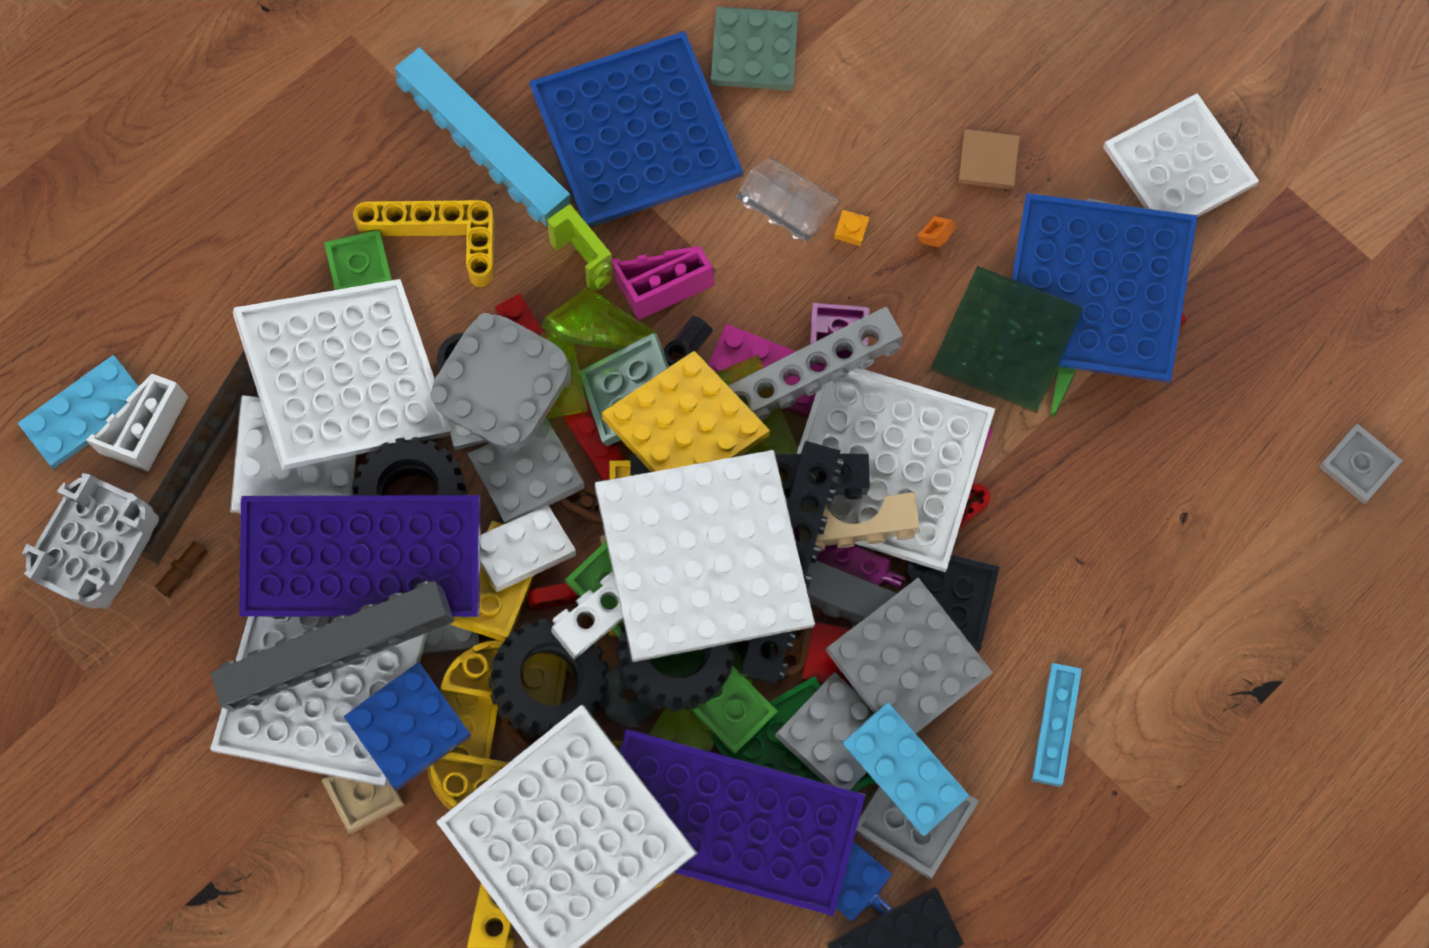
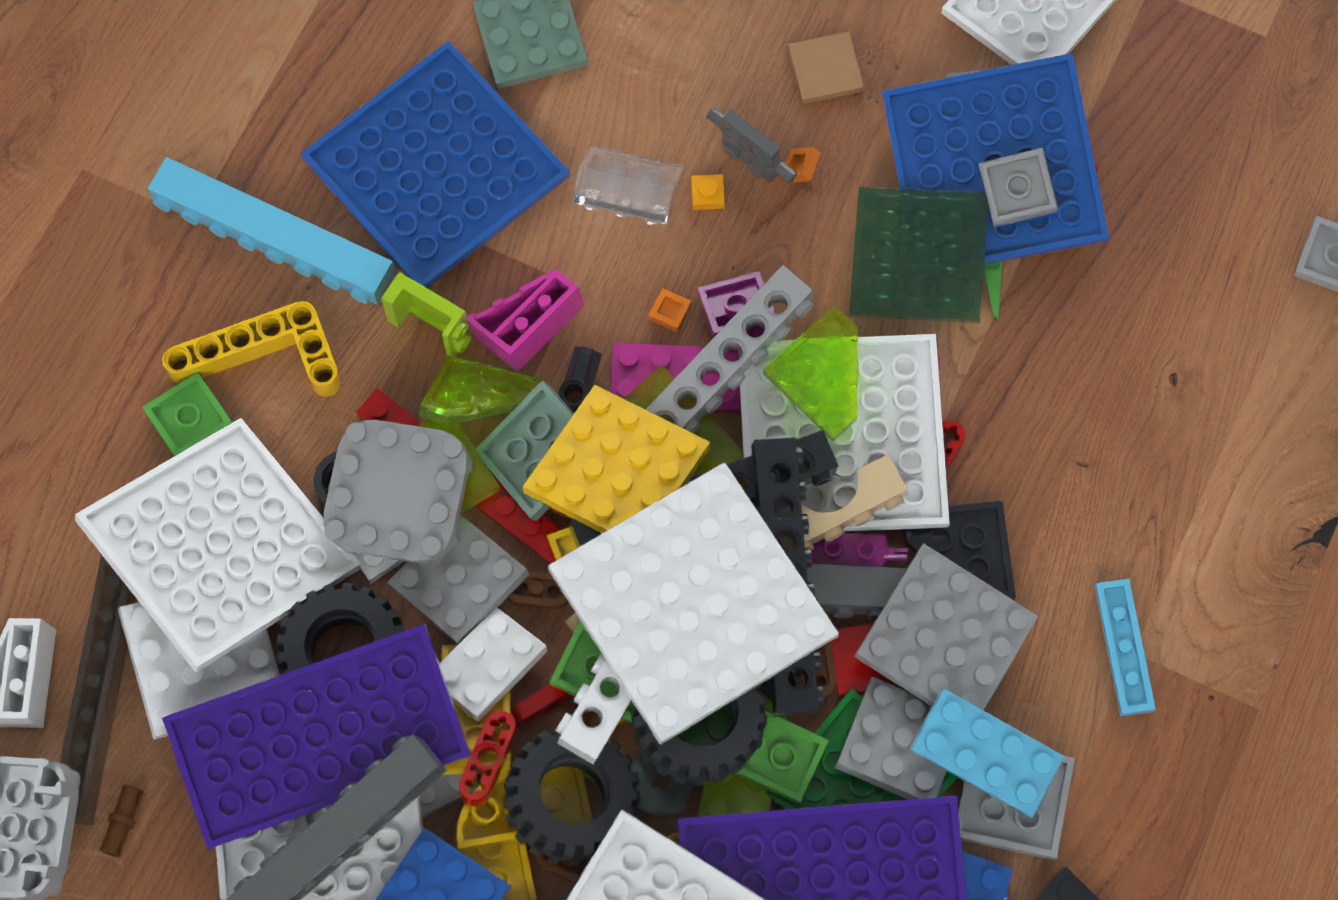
camera: 15 degrees left, 0 degrees up
none -> red beam [459,711,517,807]
none -> orange plate [648,288,692,333]
none -> dark grey plate [706,107,797,184]
none -> clear neon green plate [763,305,858,442]
none -> light grey plate [979,148,1058,227]

